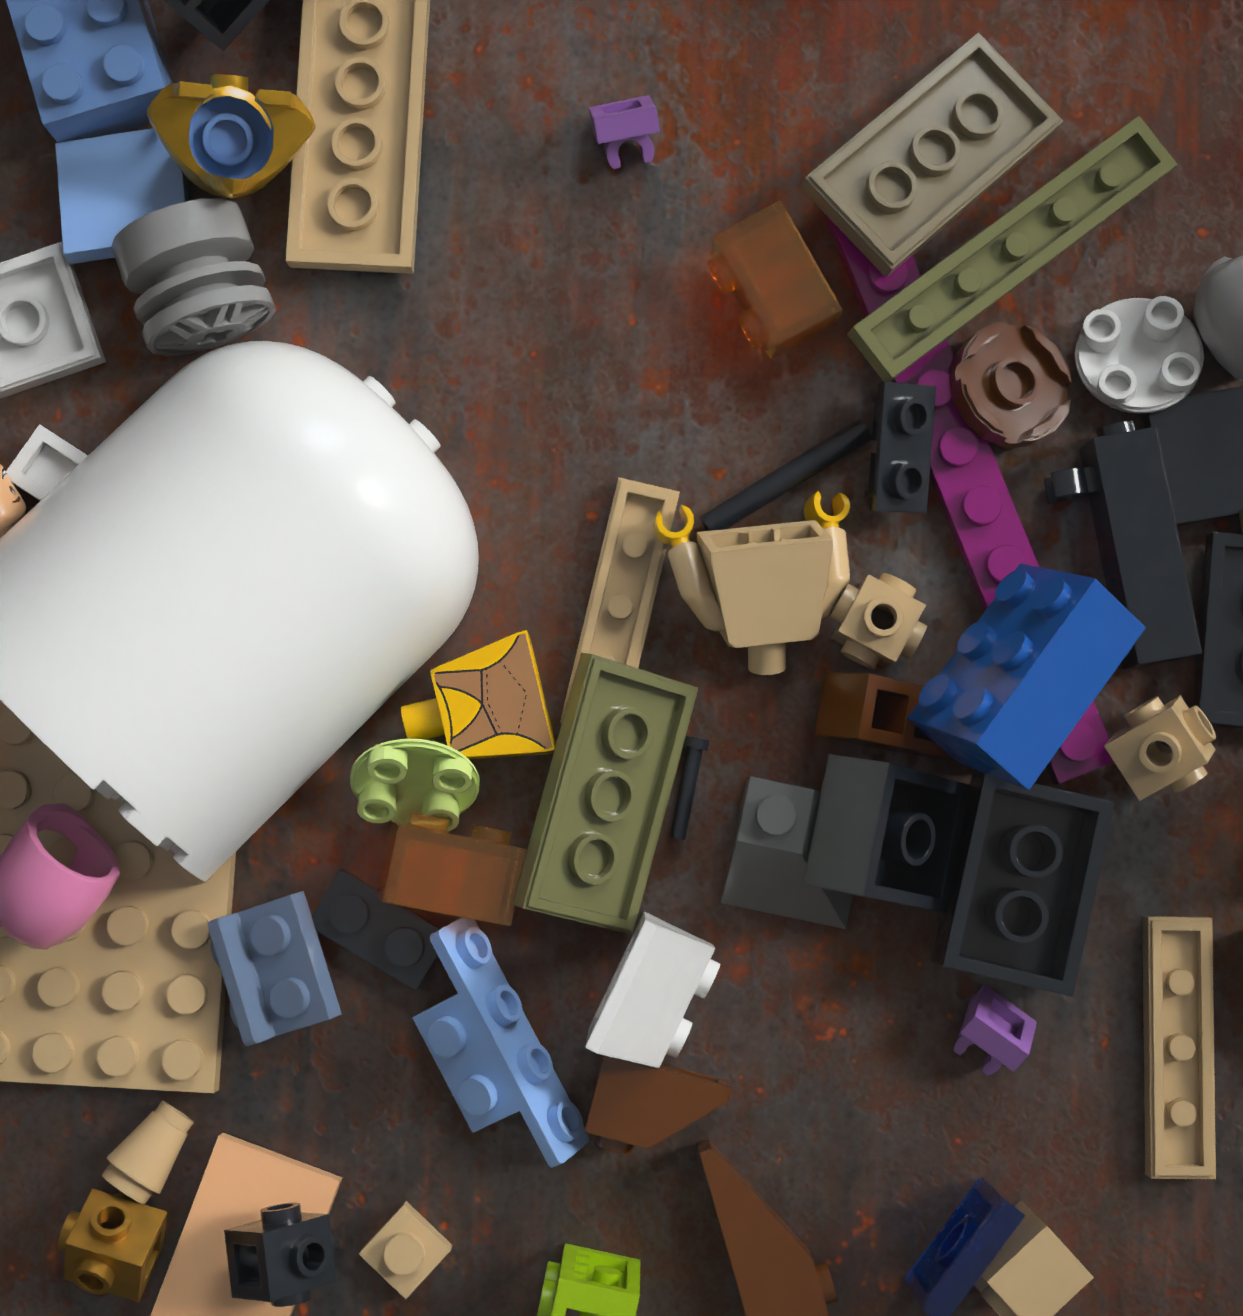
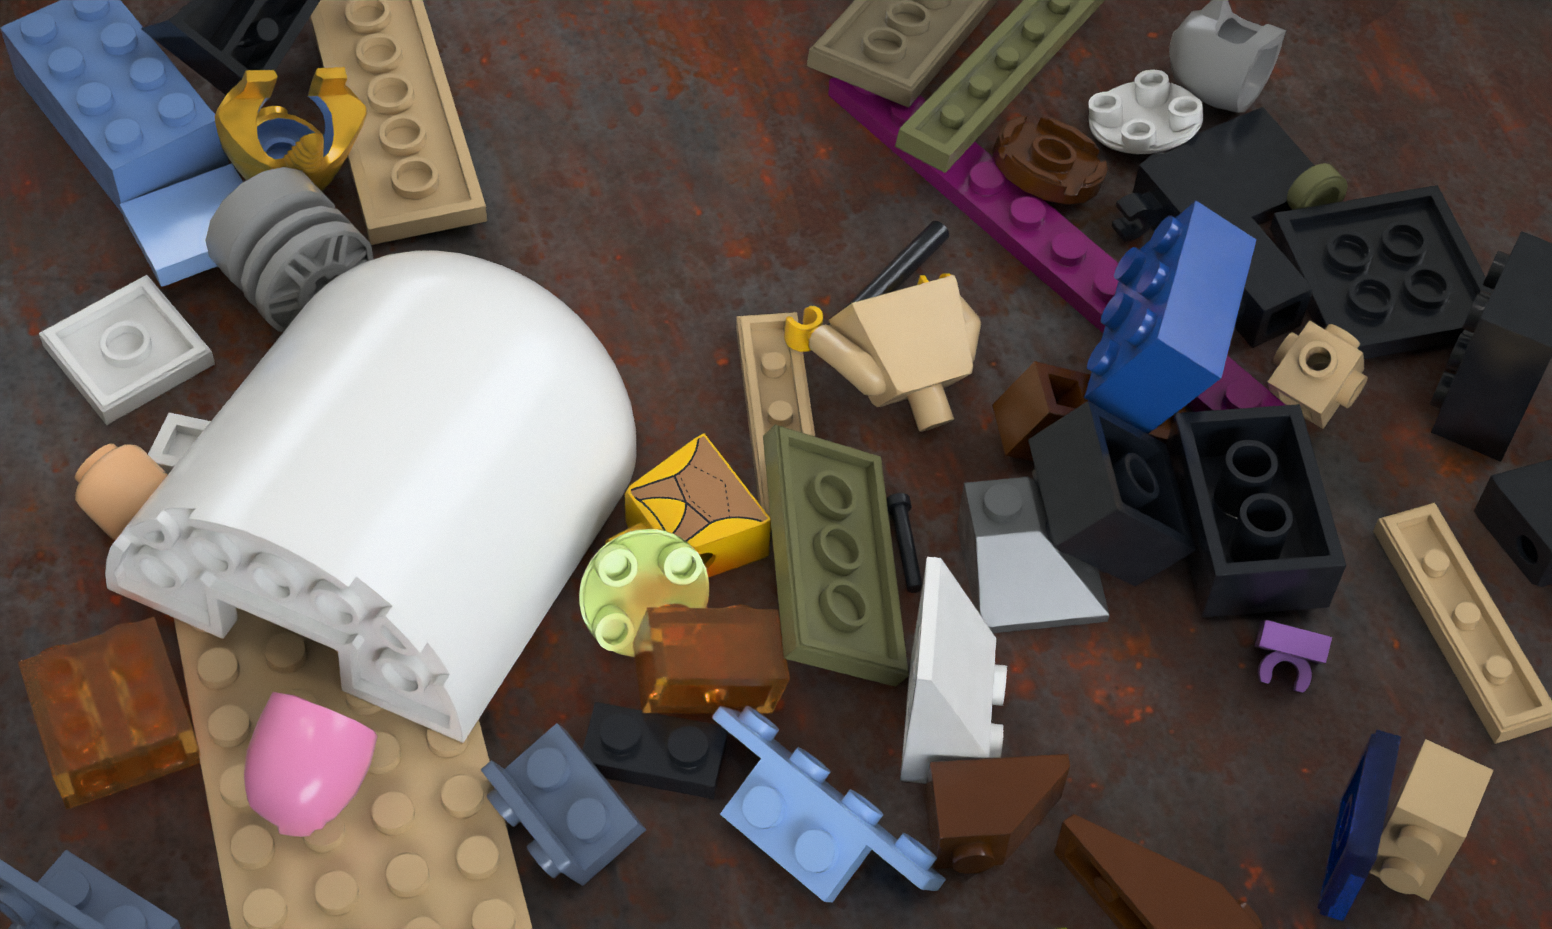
camera: 25 degrees left, 30 degrees down
medium lavender tile [589,95,660,169] -> none
clear orange brick [708,200,843,360] -> none
tan brick [830,573,927,670] -> none
black hinge [864,382,936,513] -> none

